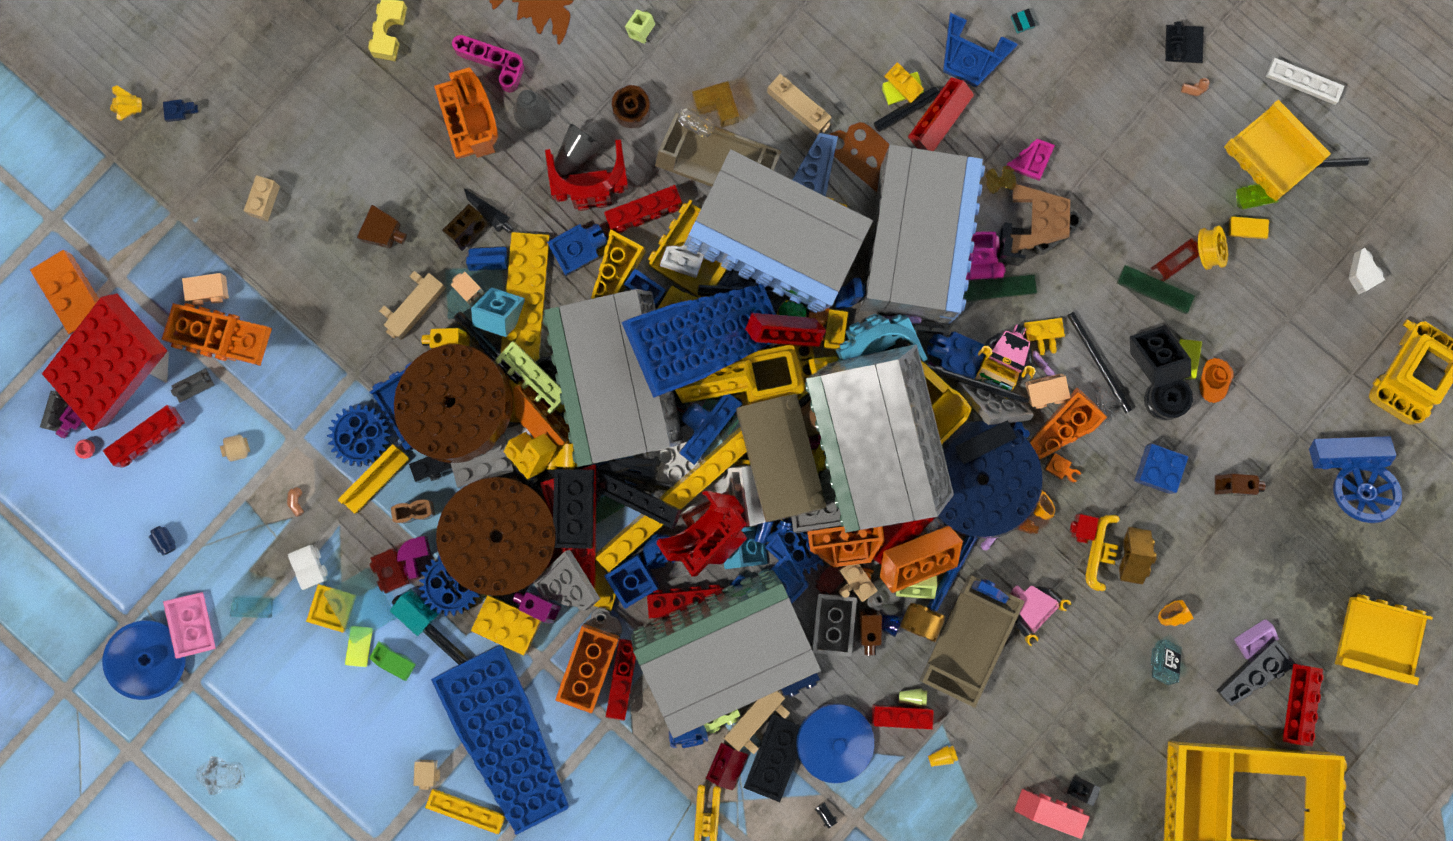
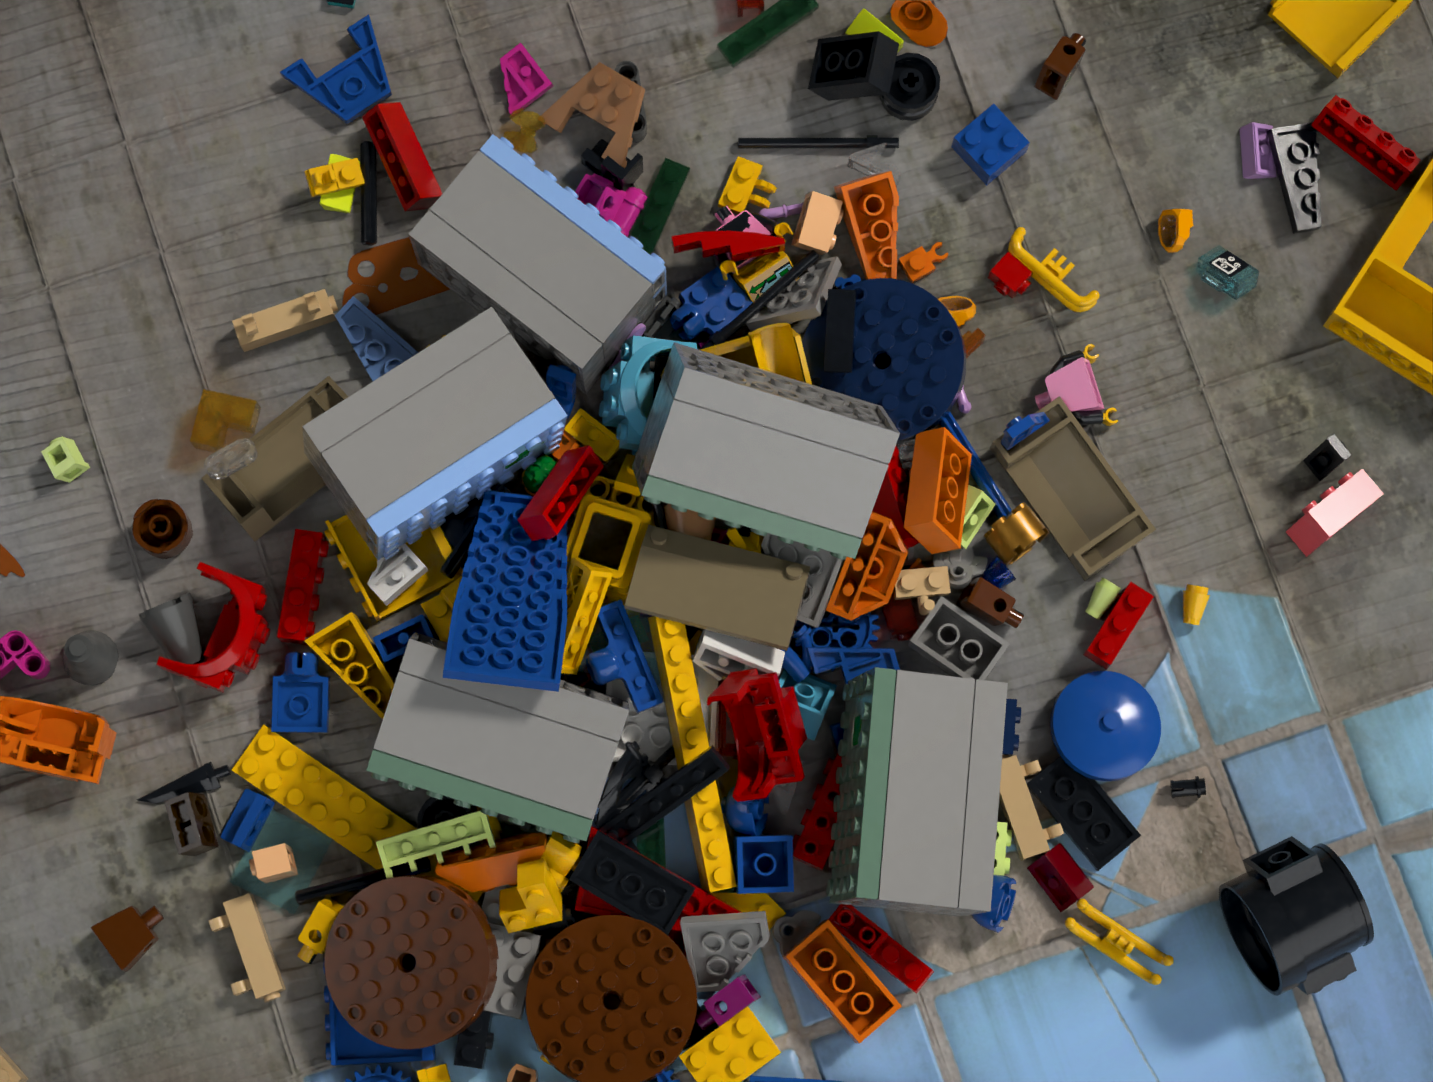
camera: 55 degrees left, 5 degrees down
medium azure slope [471,287,525,337] -> none
pearl gold brick [1119,527,1157,585] -> none
none -> red slope [671,231,785,262]

